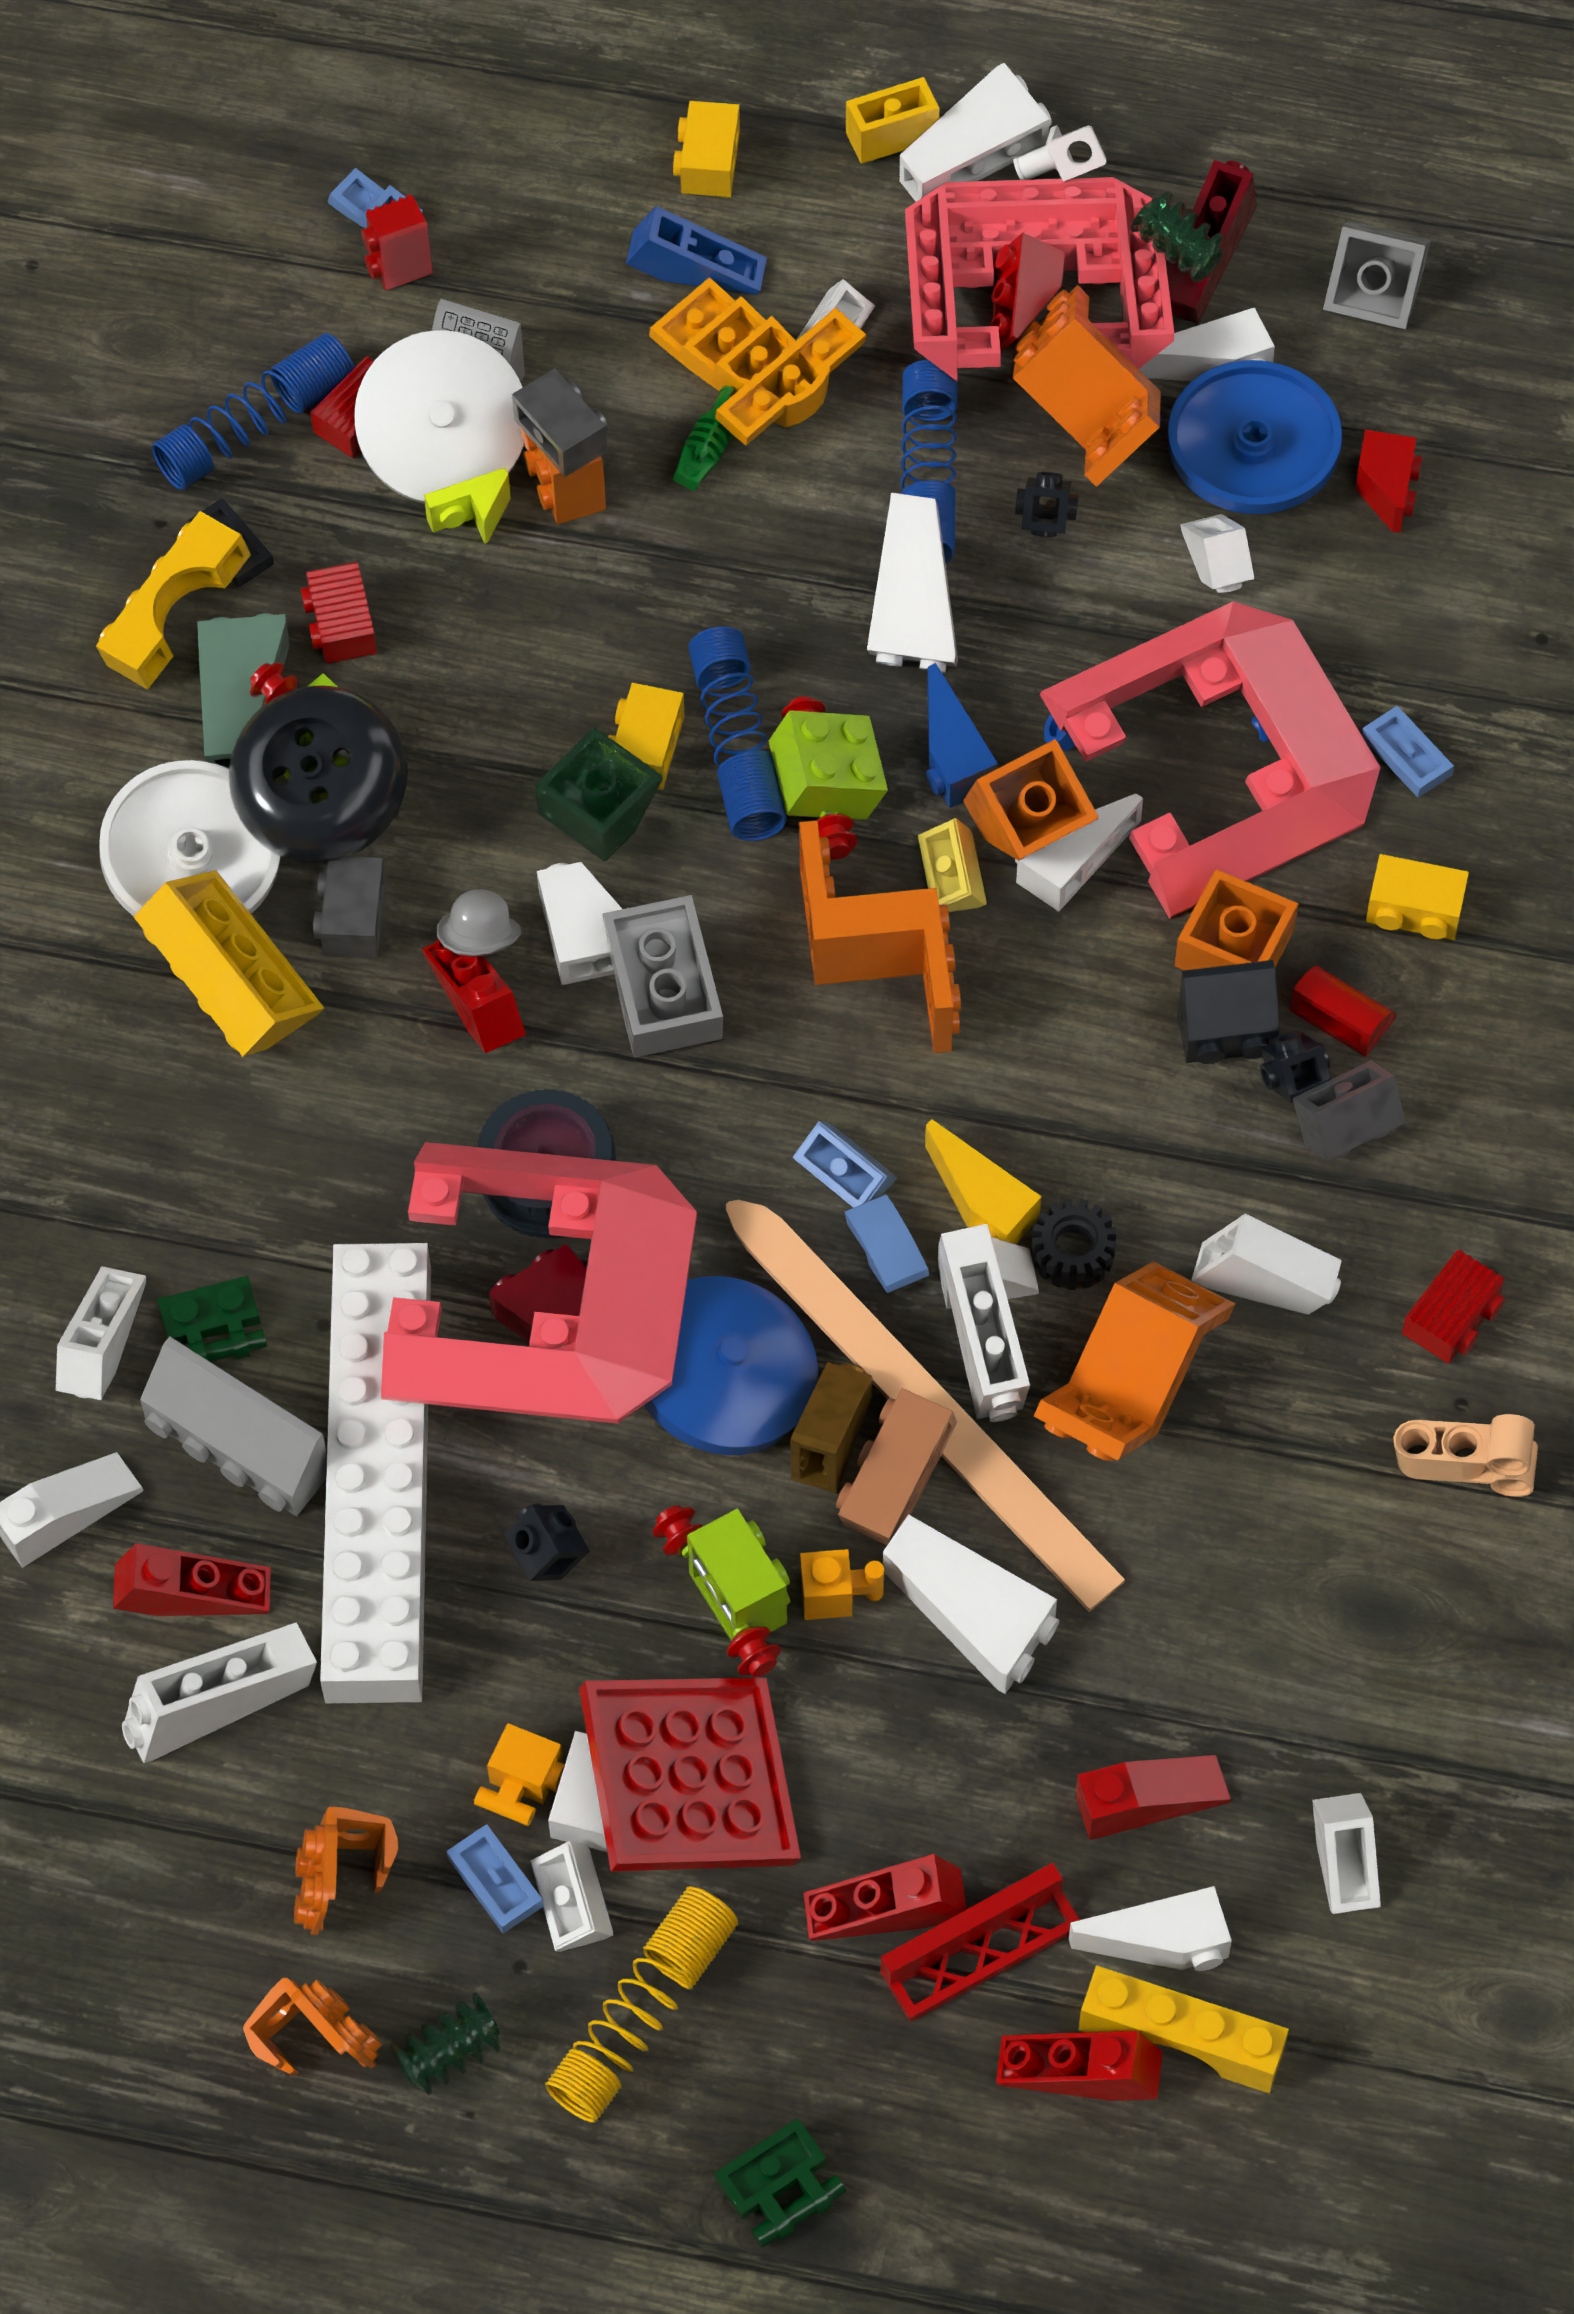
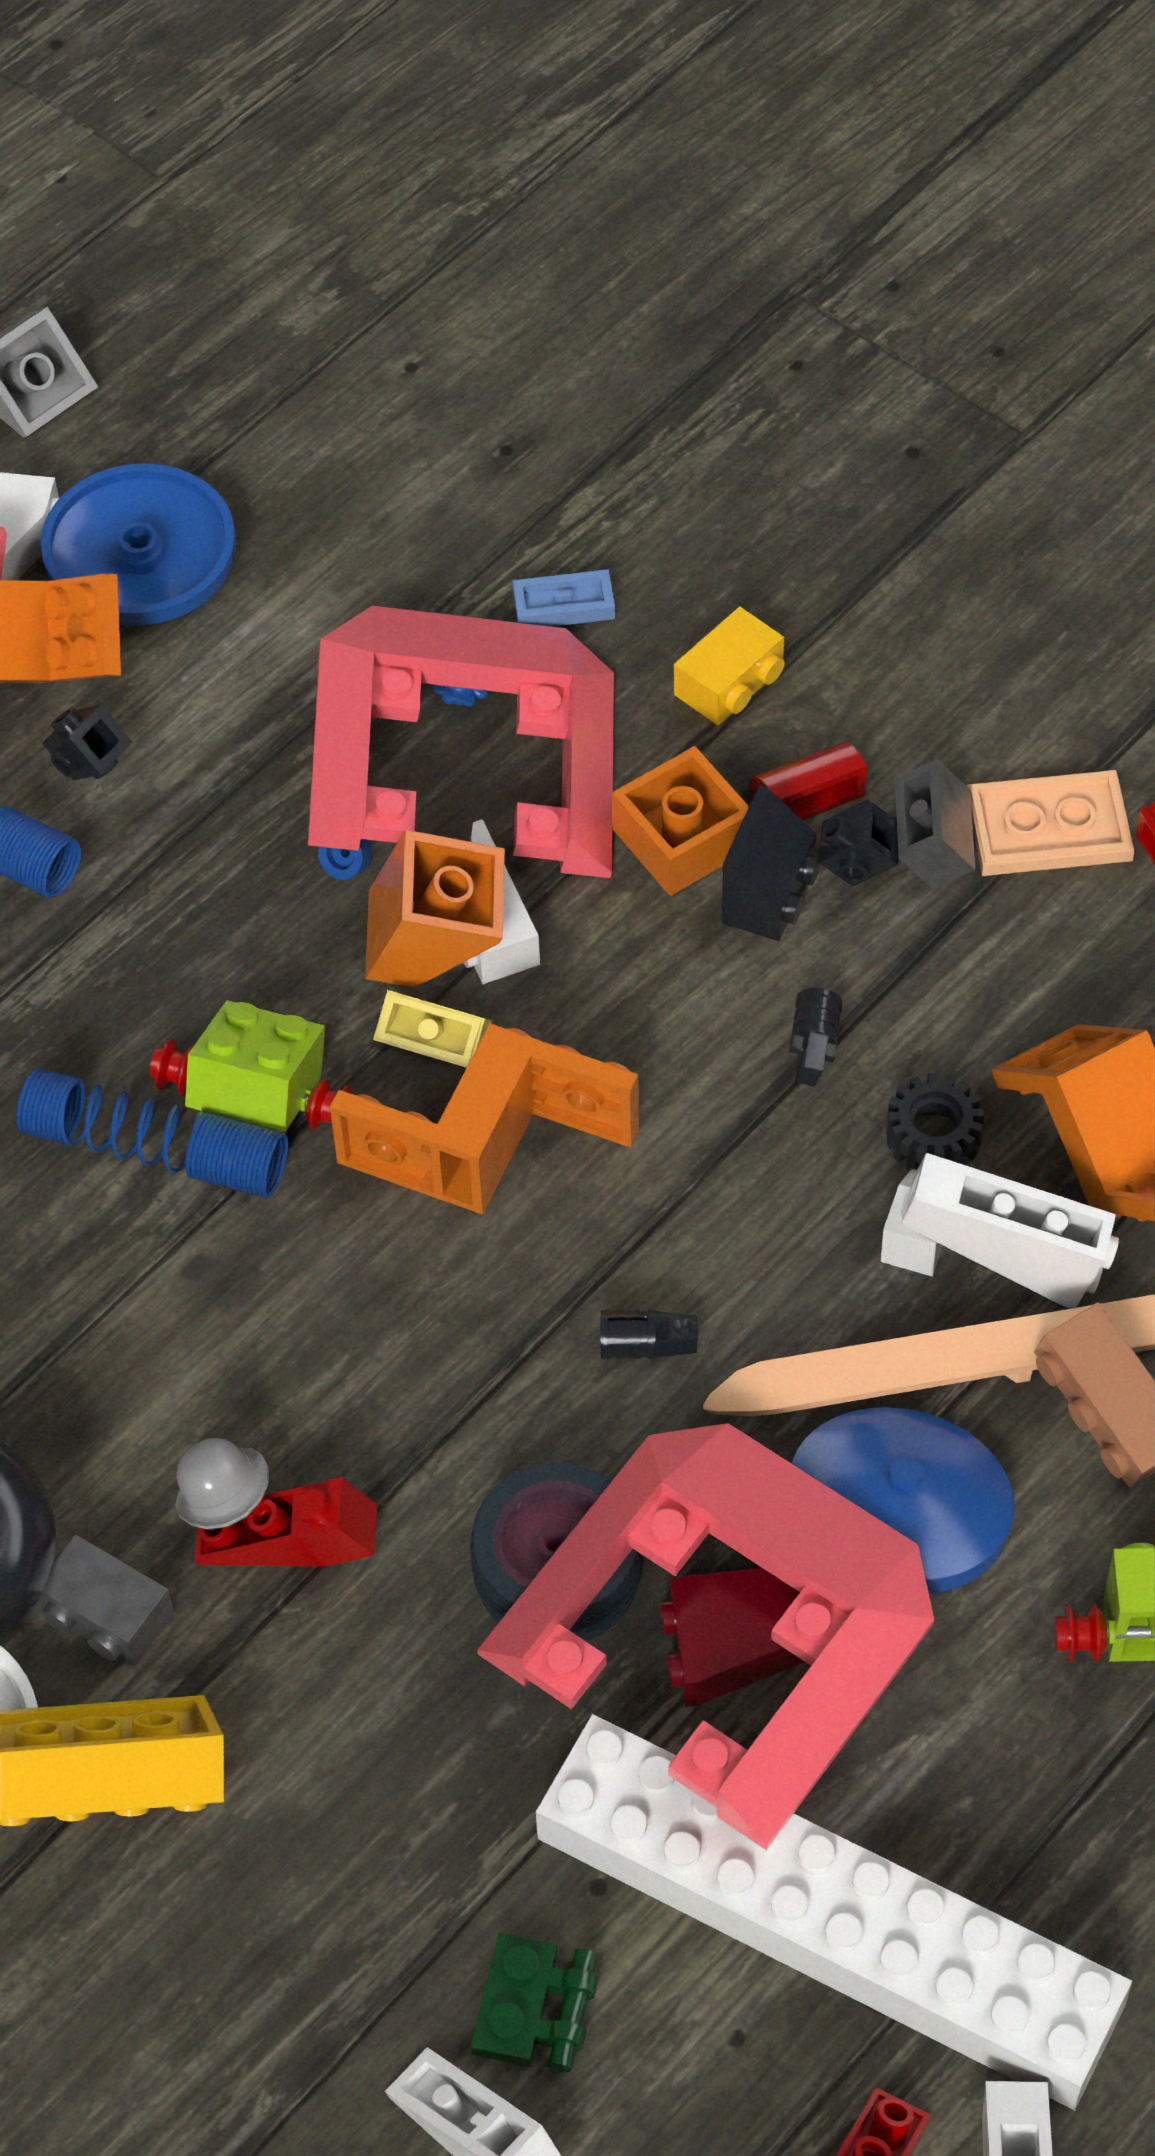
camera: 60 degrees left, 5 degrees down
light grey slope [140,1336,327,1517] -> none
black brick [503,1503,590,1581] -> none
clear green slope [535,727,662,862] -> none
white slope [537,862,622,985] -> none
light grey slope [603,895,723,1058] -> none
yellow brick [604,683,685,790] -> none
pearl gold slope [790,1362,872,1494] -> none
medium blue slope [792,1121,897,1208] -> none
medium blue slope [845,1194,929,1293] -> none
white slope [867,493,958,673] -> none
blue slope [925,663,998,808] -> none
yellow slope [925,1119,1041,1244] -> none
white slope [1180,514,1254,593] -> none
white slope [1191,1214,1342,1315] -> none
red slope [1355,430,1422,533] -> none
none -> black hinge [600,1309,698,1359]
none -> black hinge [789,988,843,1087]
none -> light nougat tile [967,770,1134,876]

